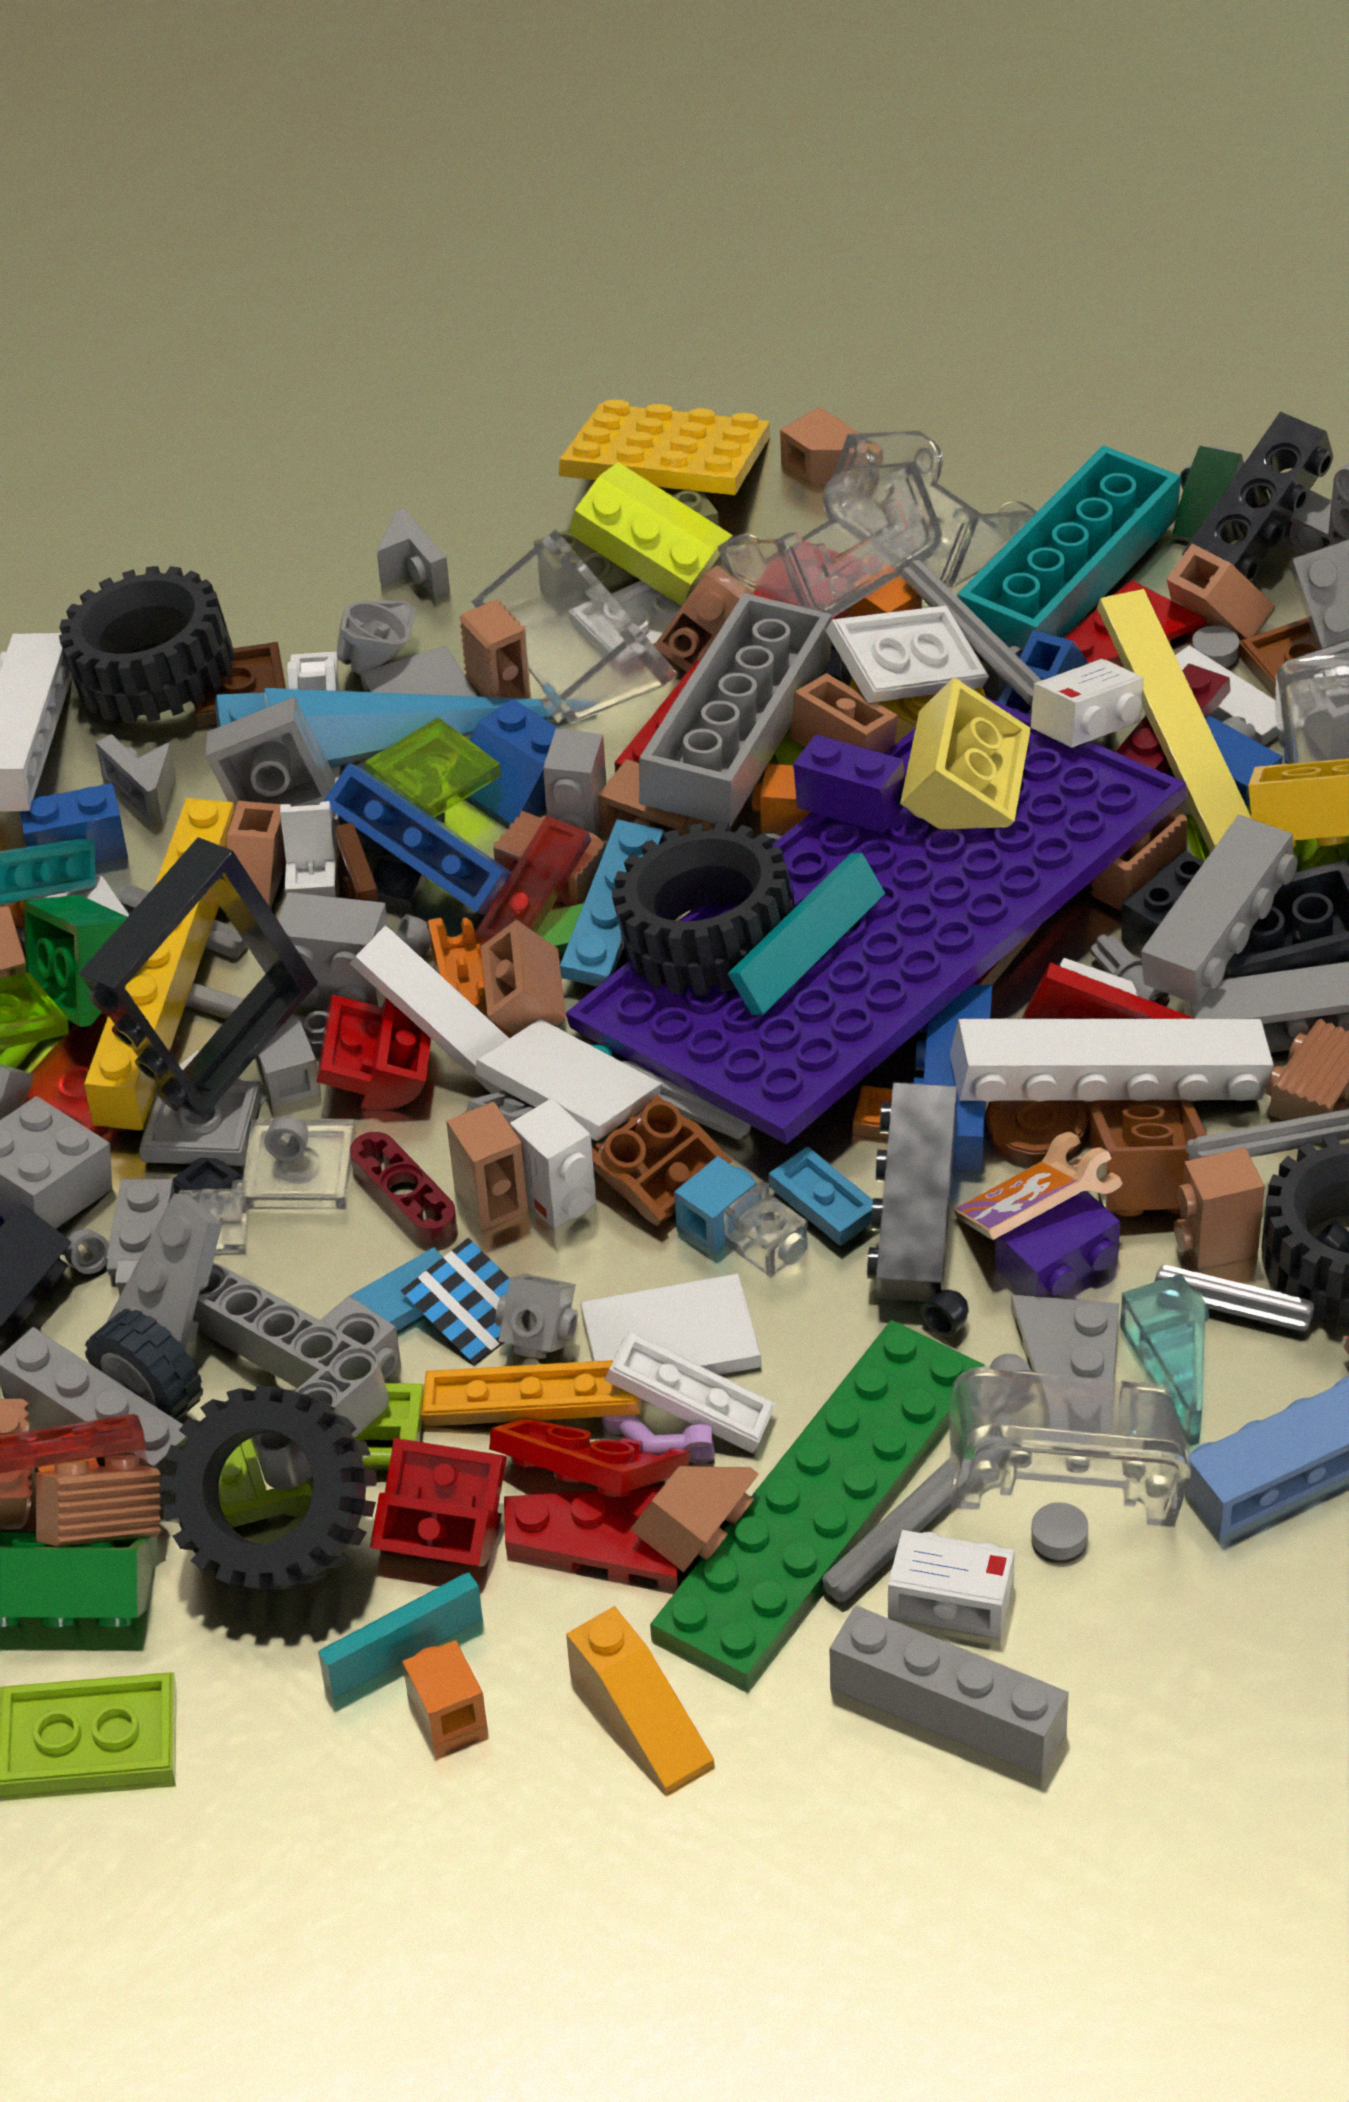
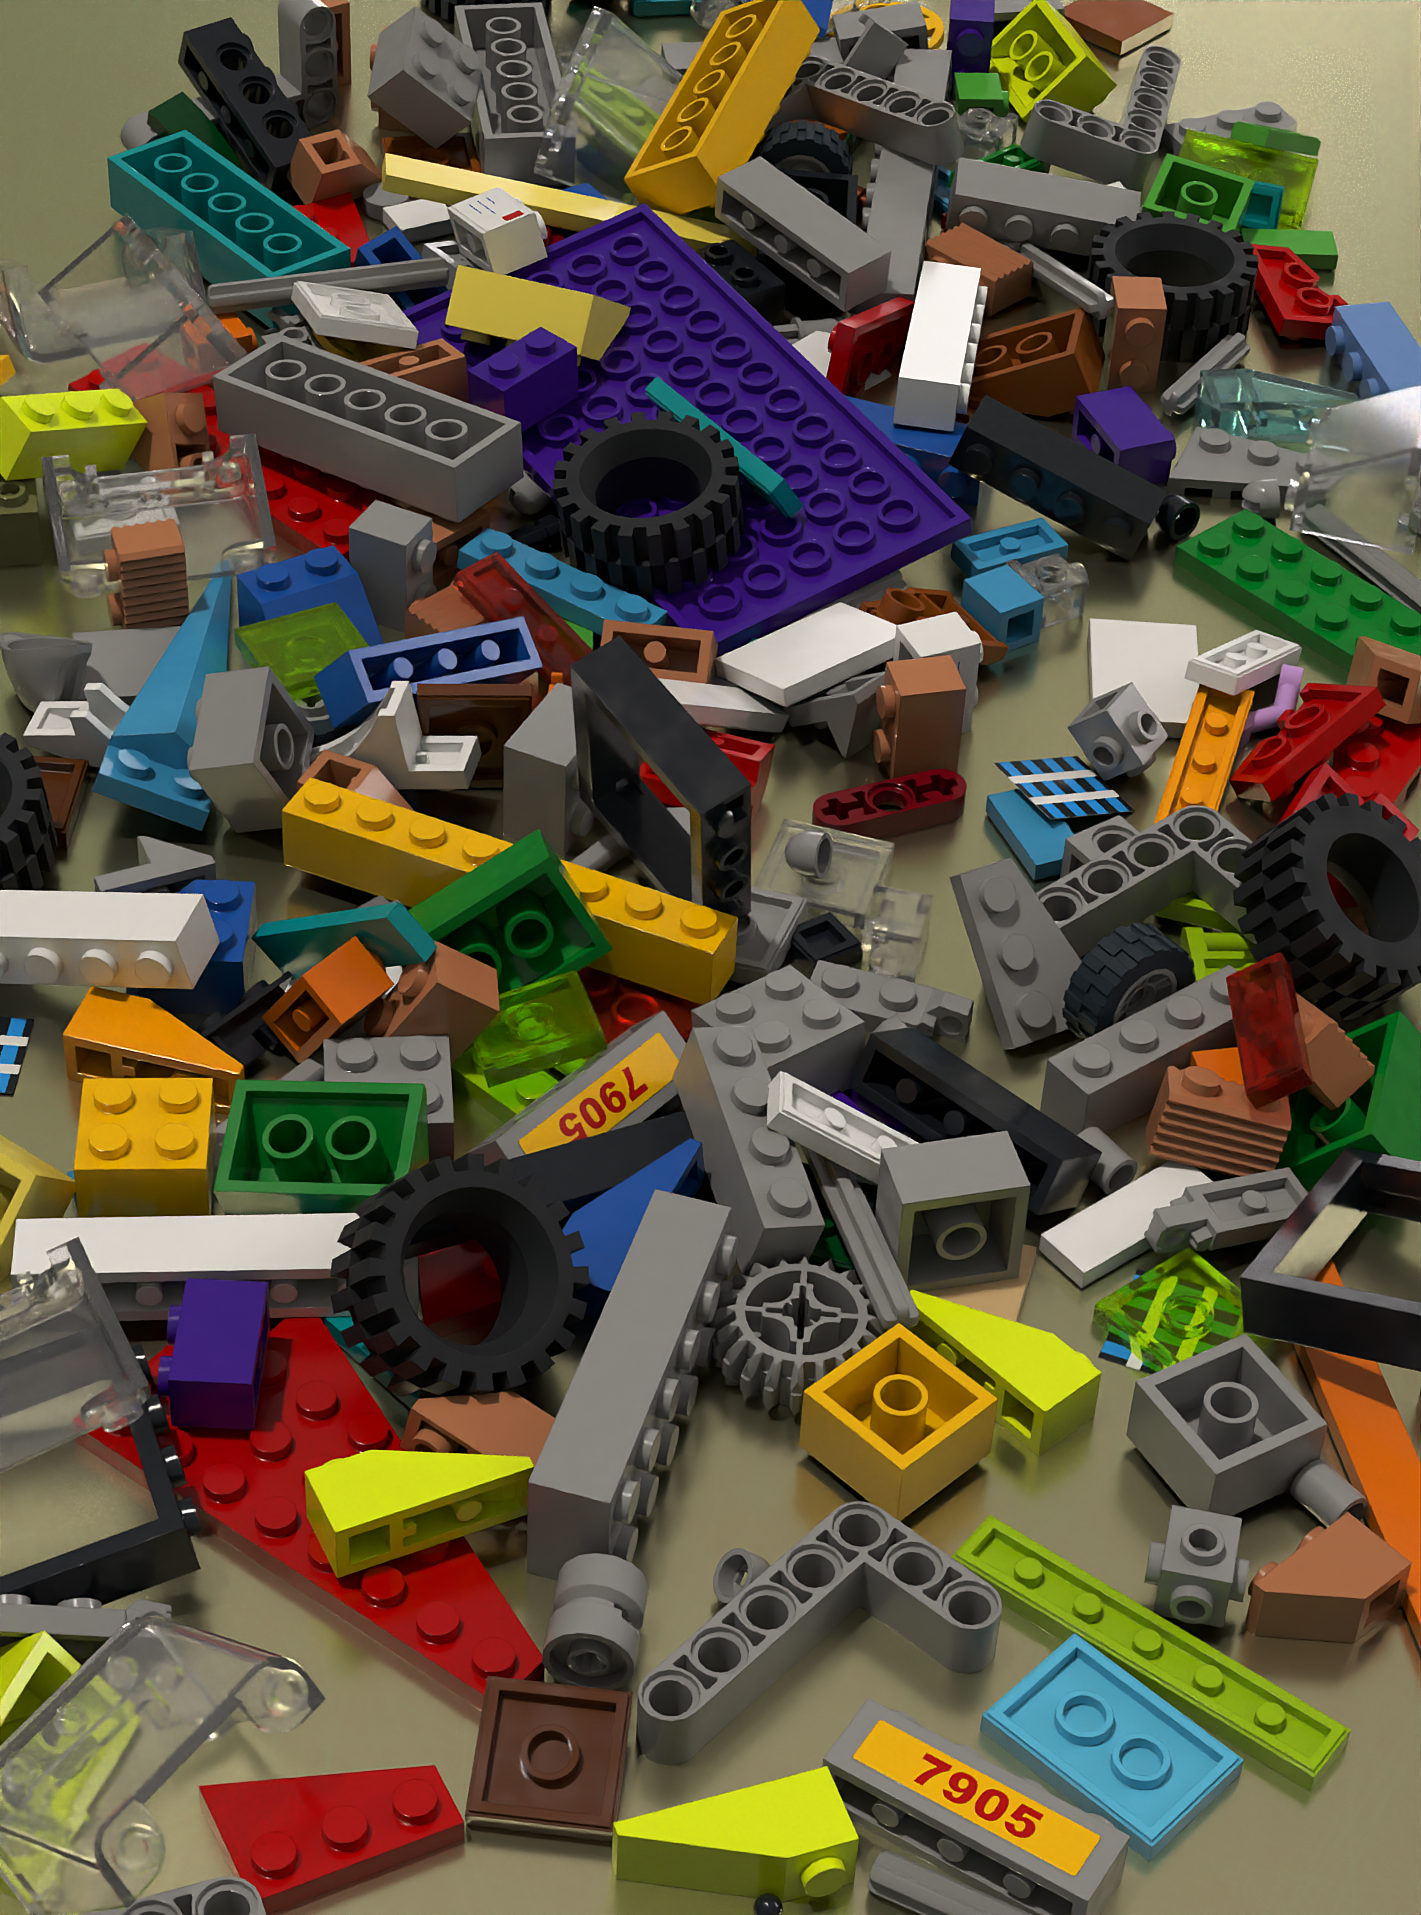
camera: 80 degrees left, 5 degrees down
flag [953,1132,1123,1240] -> none

